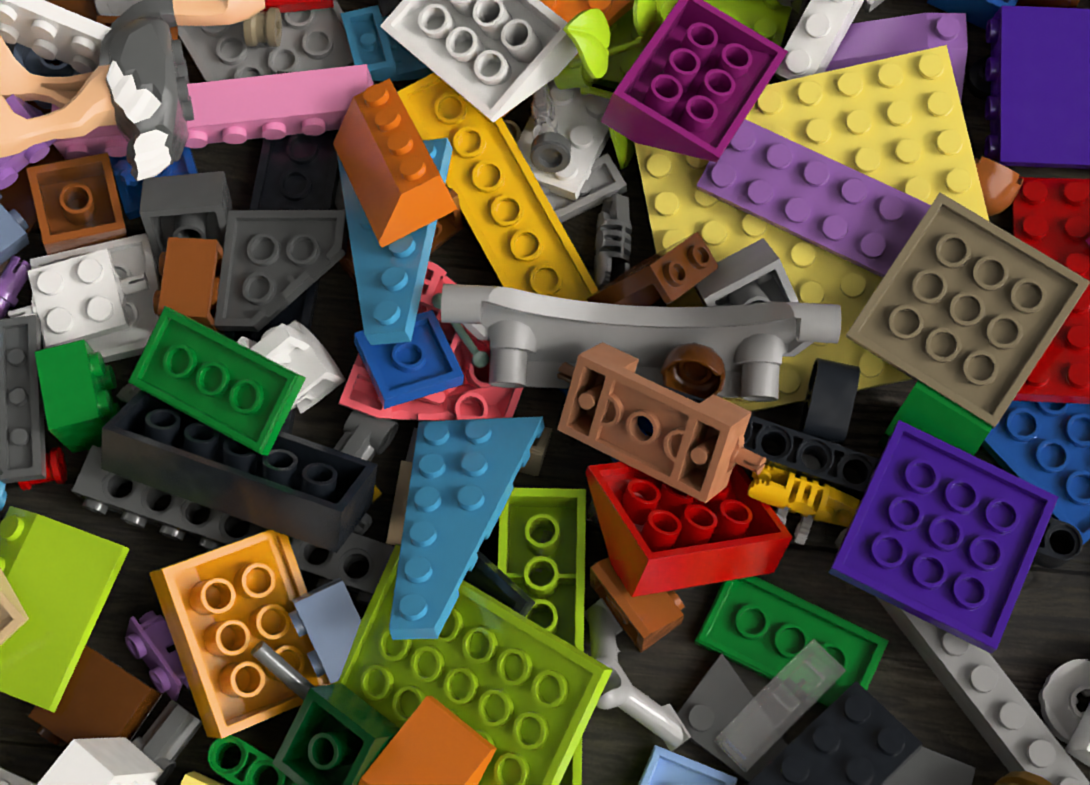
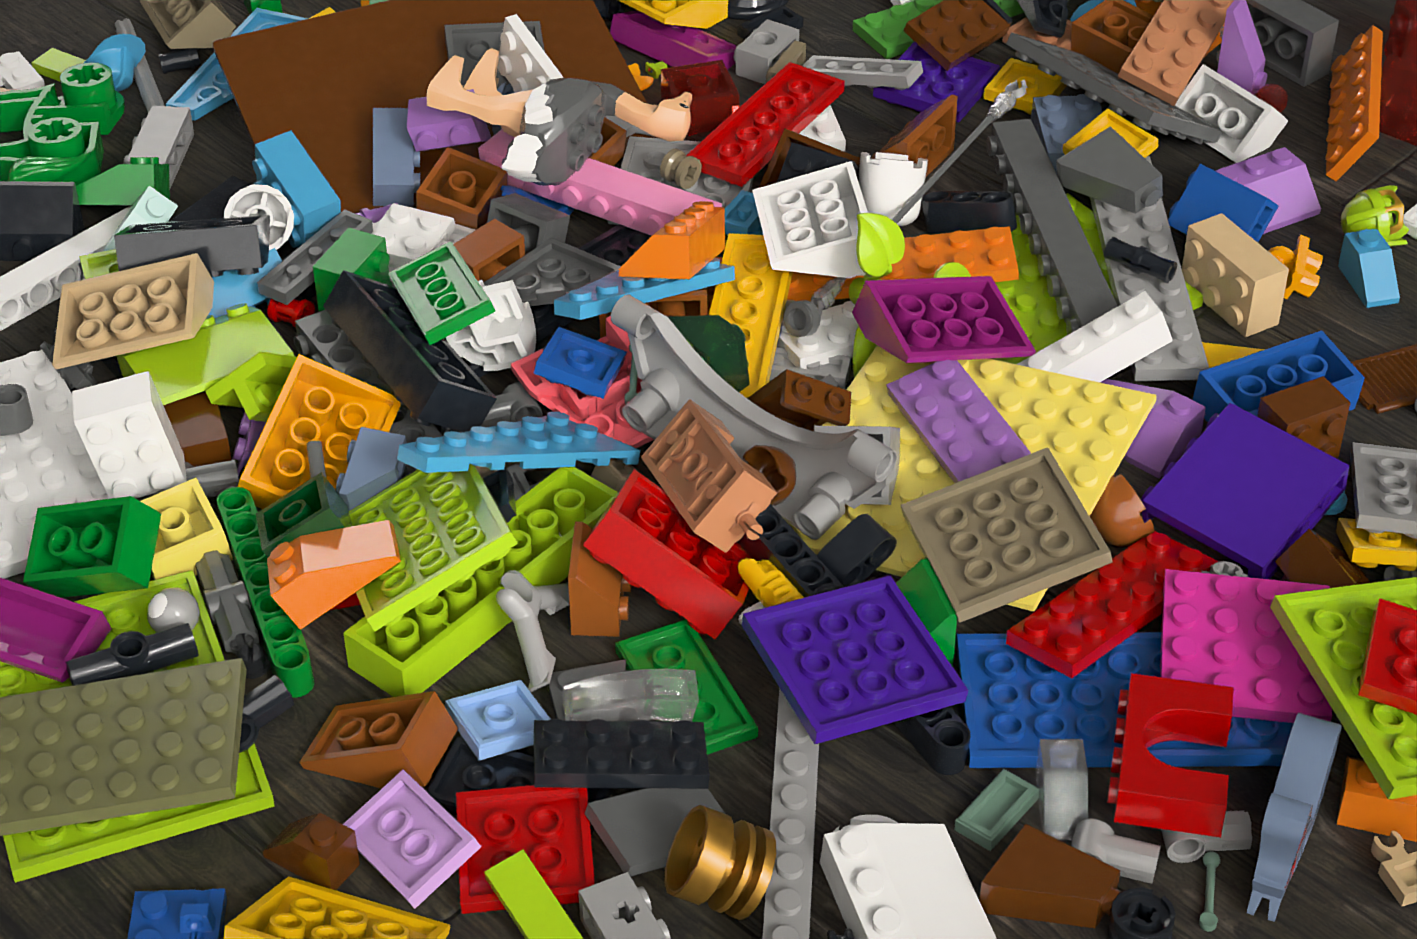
camera: 35 degrees right, 30 degrees down
none -> lime bracket [205,351,297,422]
none -> clear green slope [668,315,750,392]

